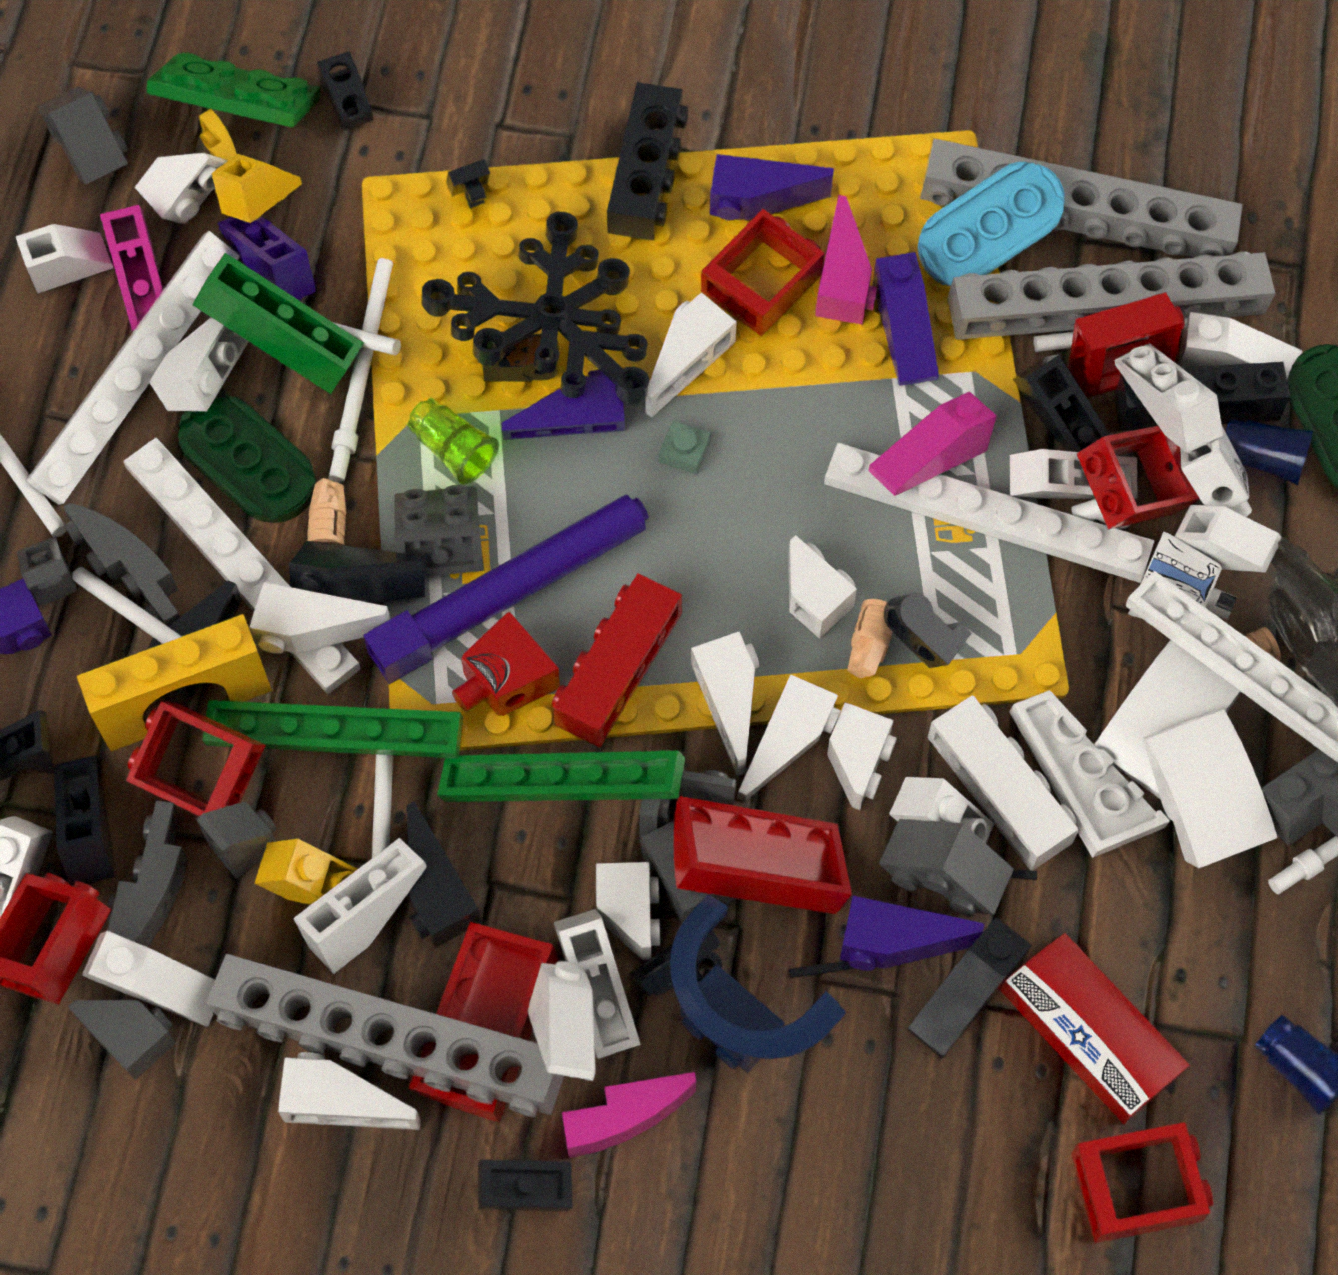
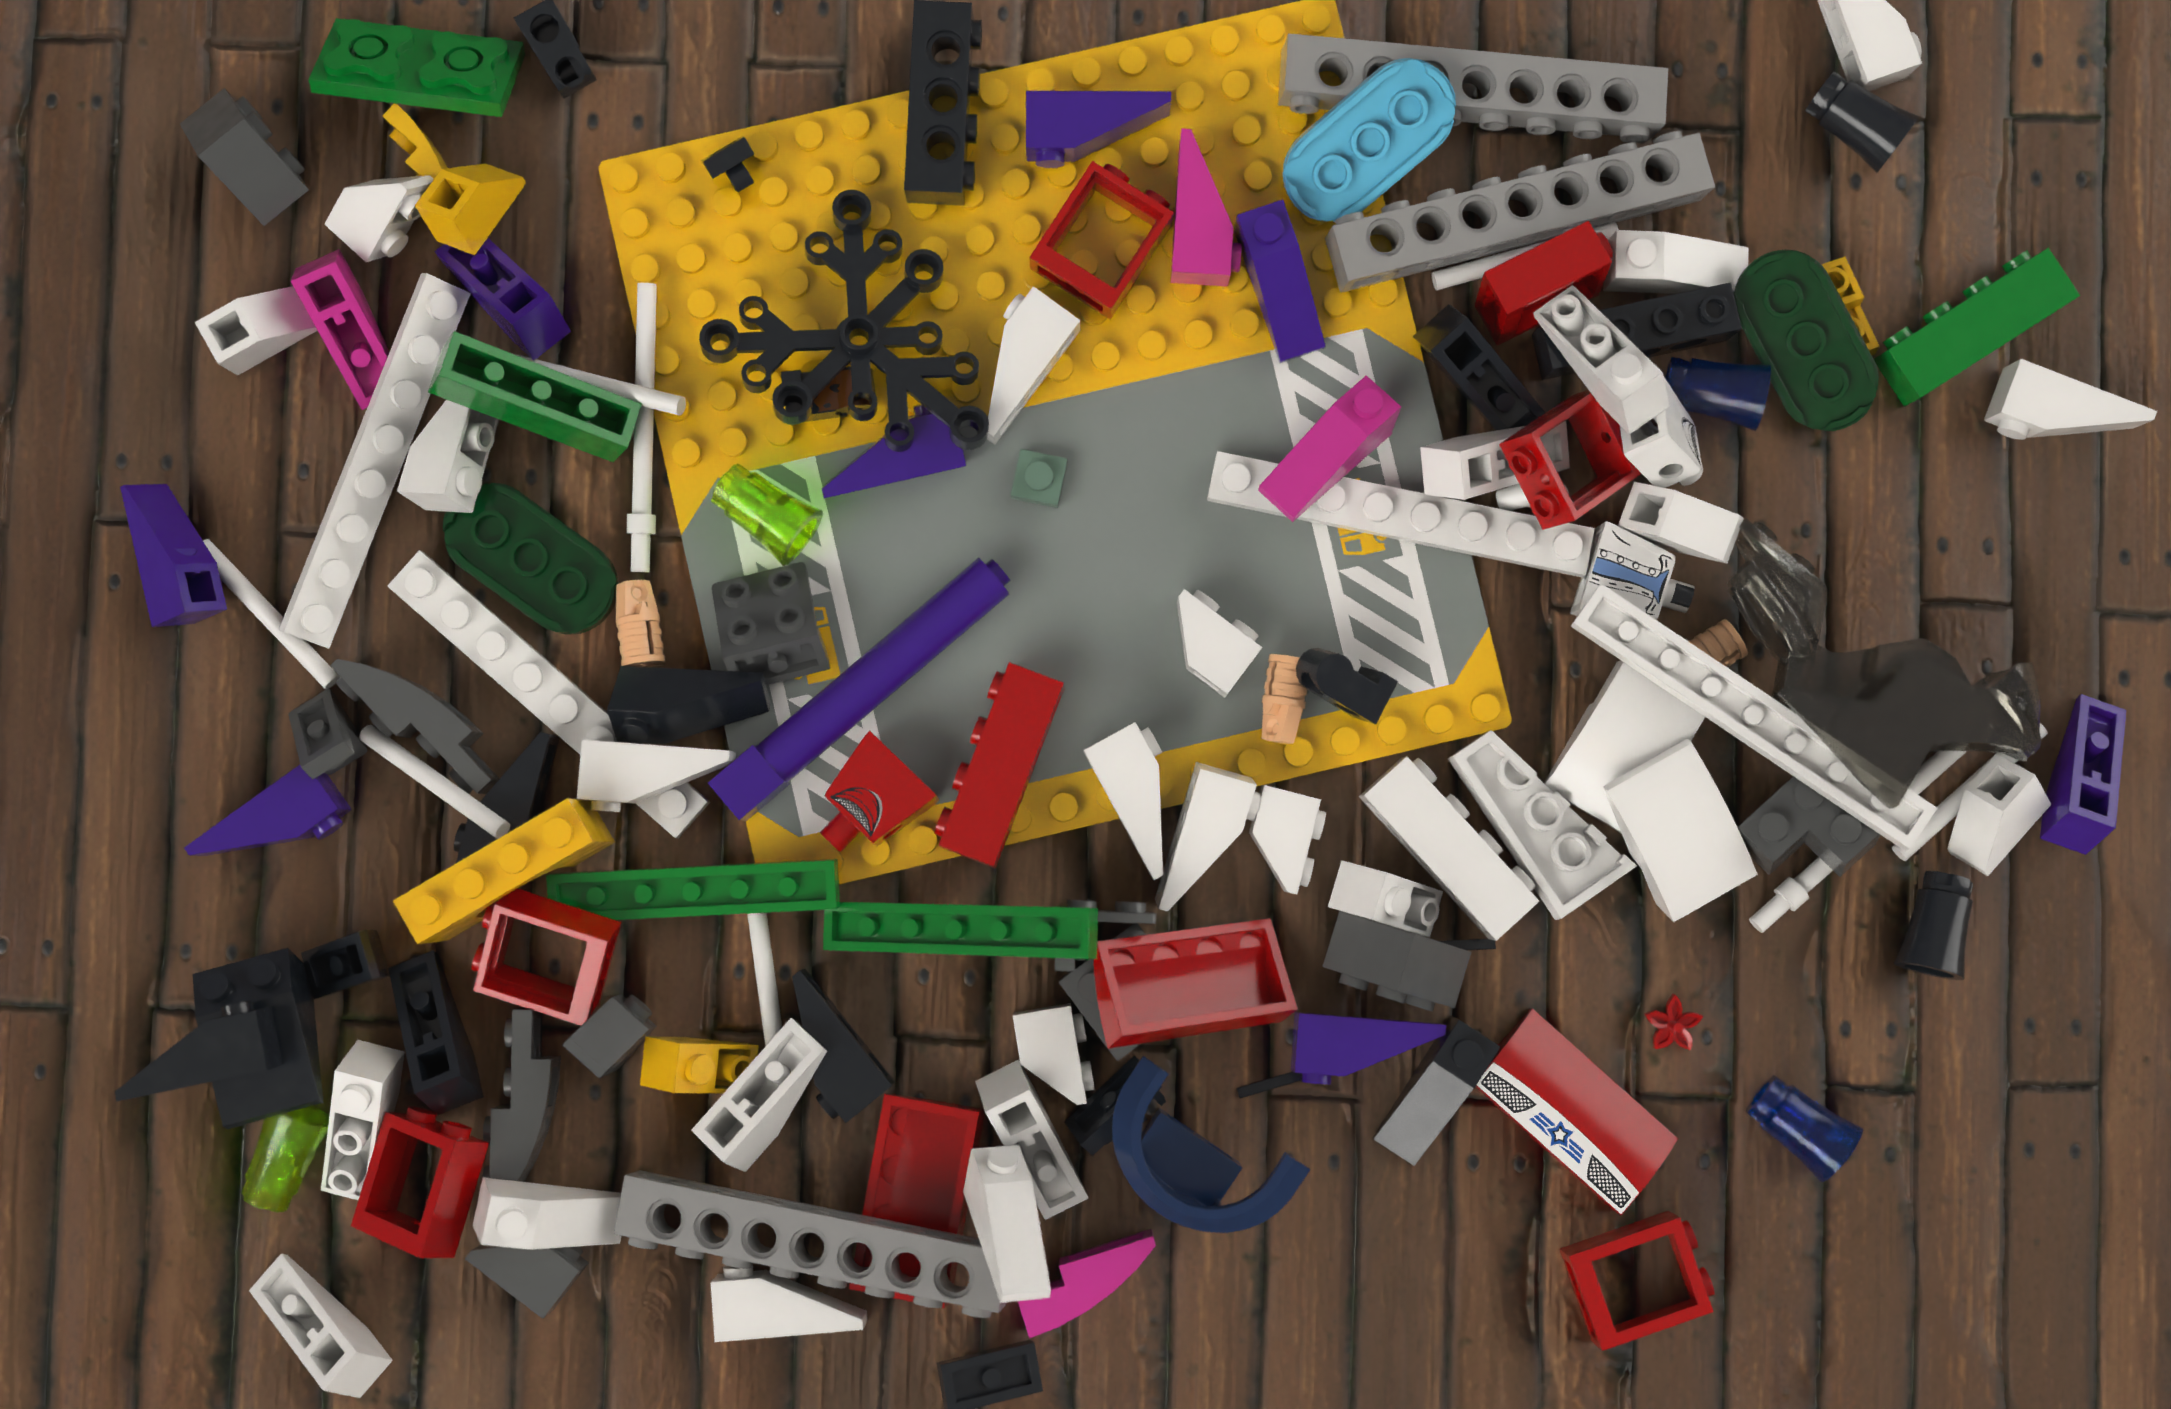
camera: 10 degrees left, 20 degrees up
none -> red plant [1643,993,1704,1050]

